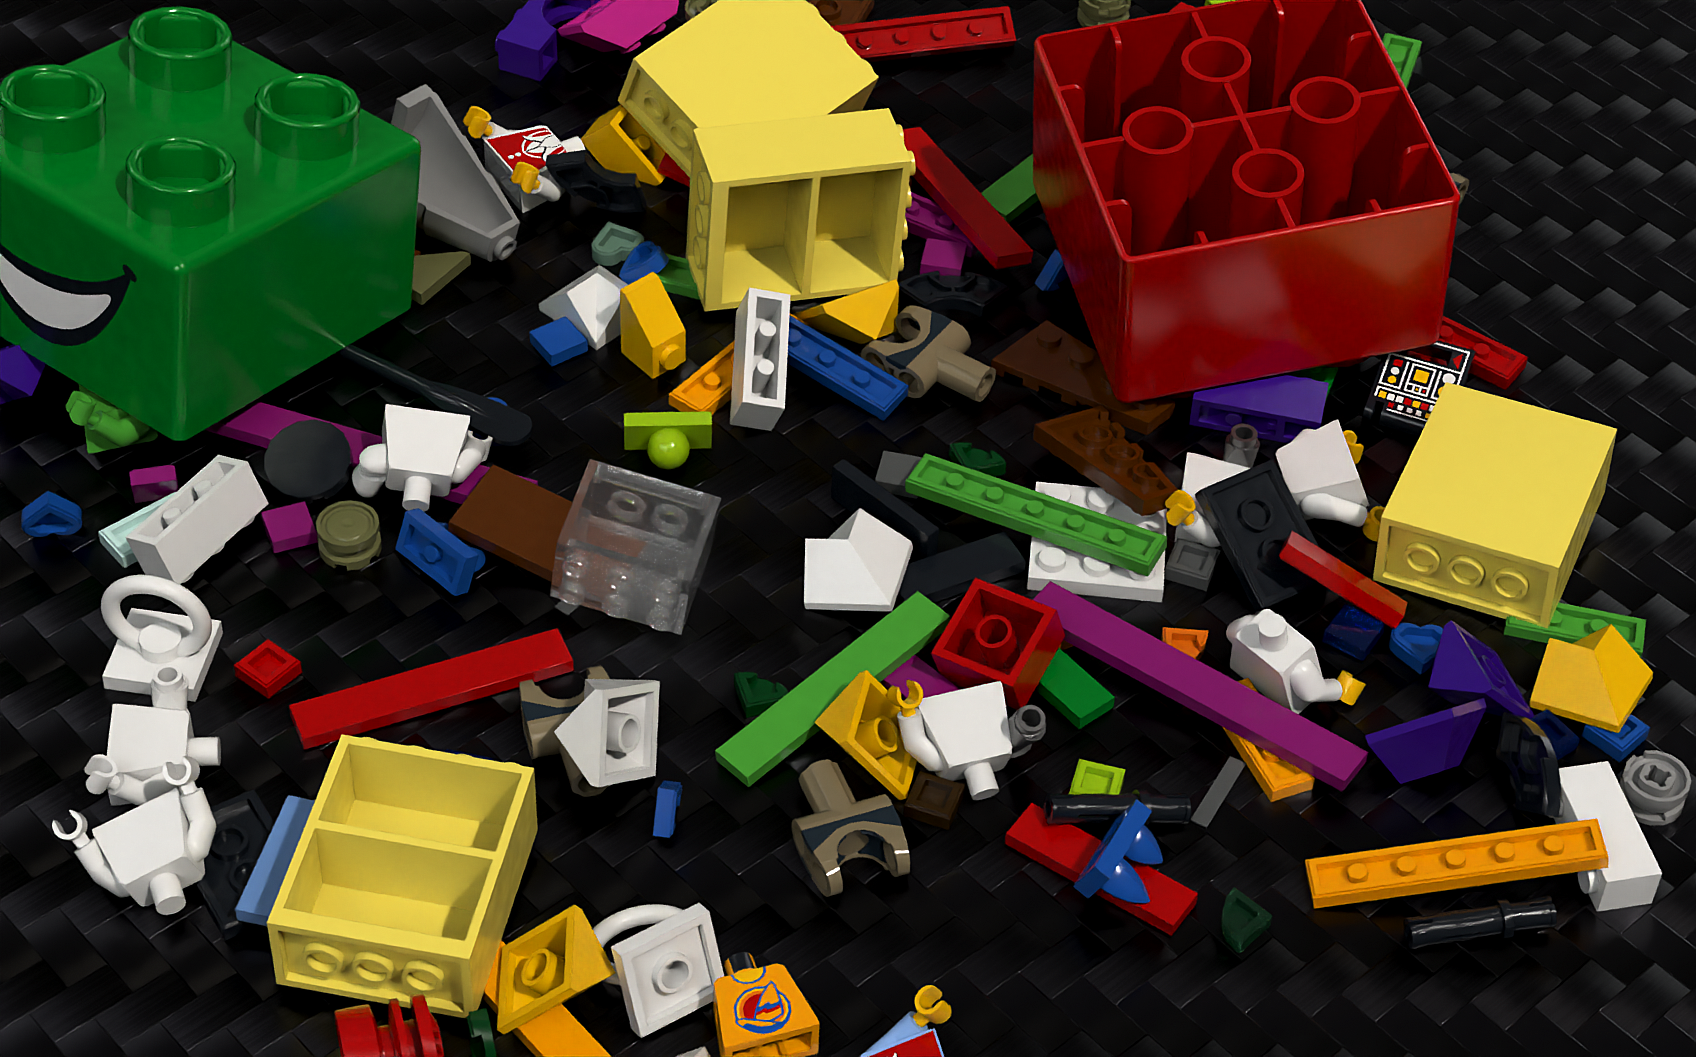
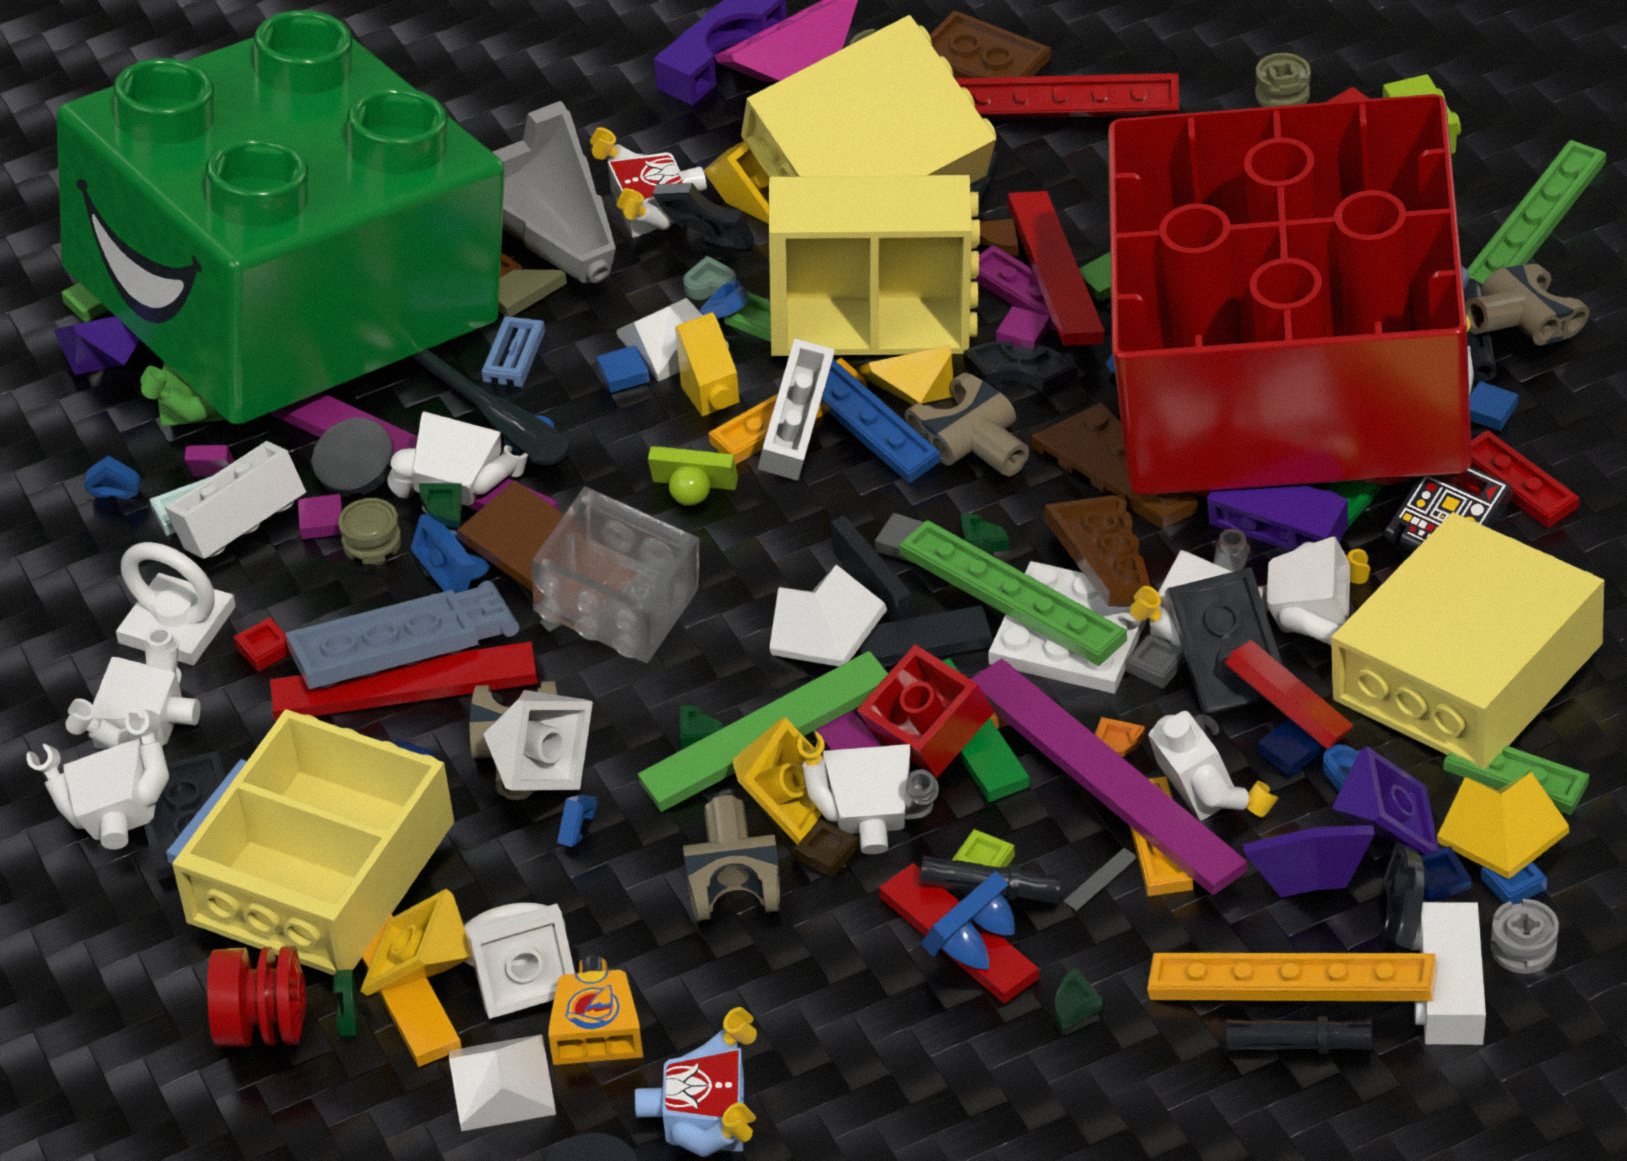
camera: 20 degrees right, 0 degrees up
none -> sand blue hinge [285,581,519,689]
none -> dark green tile [419,483,463,528]
none -> medium blue tile [482,316,545,387]

